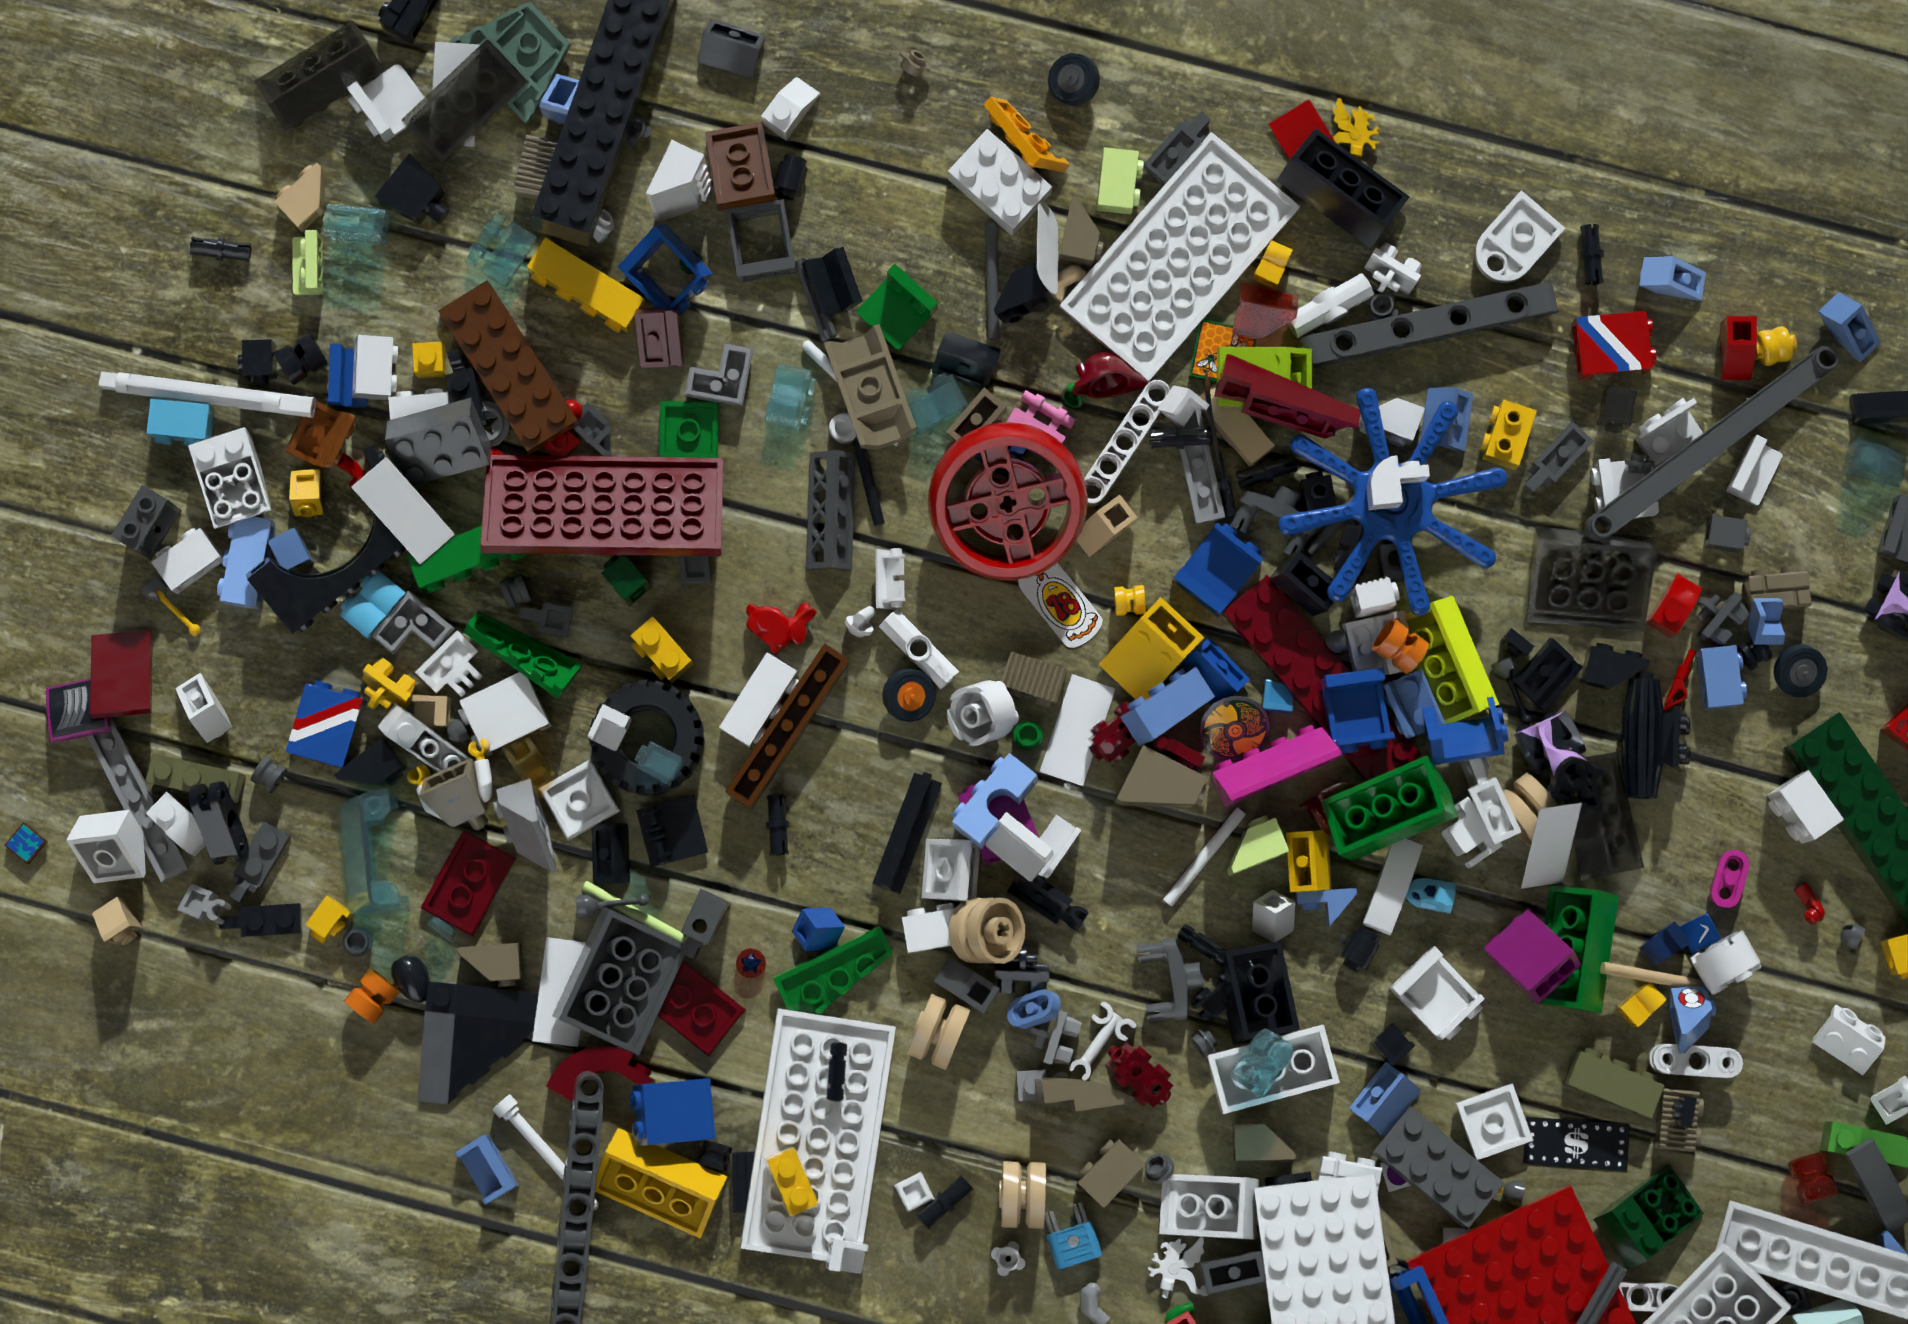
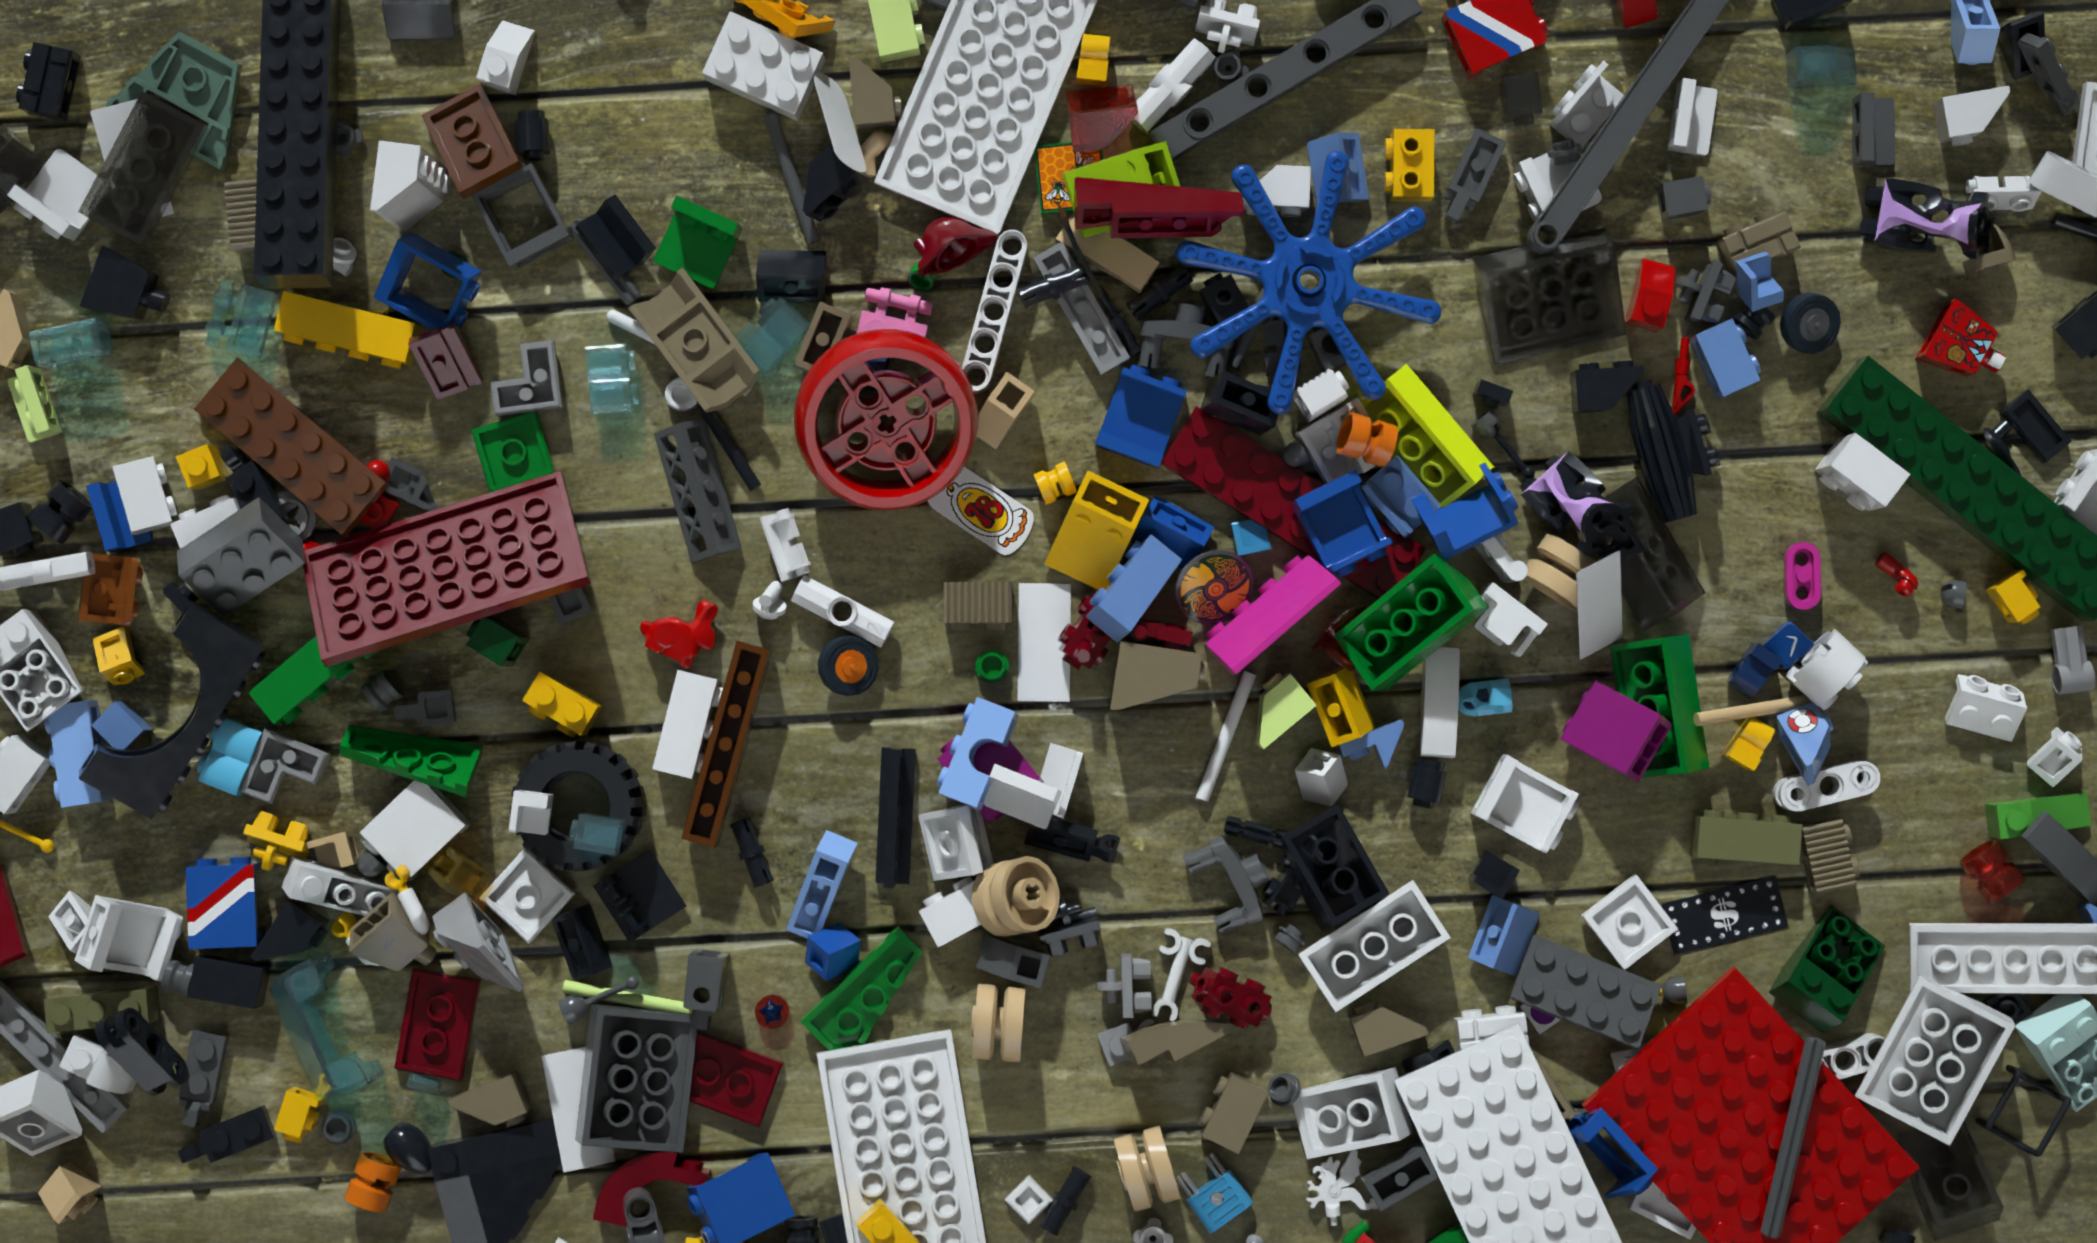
camera: 10 degrees left, 5 degrees up
light grey plate [177,883,232,924] -> none
red arm [337,452,366,488] -> none
white sticker [352,457,455,564] -> none
white hinge [415,630,483,697] -> none
medium blue slope [539,74,579,124] -> none
black axle [827,1042,847,1102] -> none
white brick [947,680,1019,746] -> none
medium blue plate [1007,989,1061,1029] -> none
white panel [1157,385,1209,427] -> none
clear light blue brick [1231,1028,1295,1097] -> none
white brick [1366,455,1430,510] -> none
white plate [1468,777,1522,845] -> none
black plate [1512,638,1583,711] -> none
black plate [1671,1096,1697,1128] -> none
none -> white panel [74,895,183,982]
none -> black panel [188,954,271,1009]
none -> light blue slope [786,830,858,939]

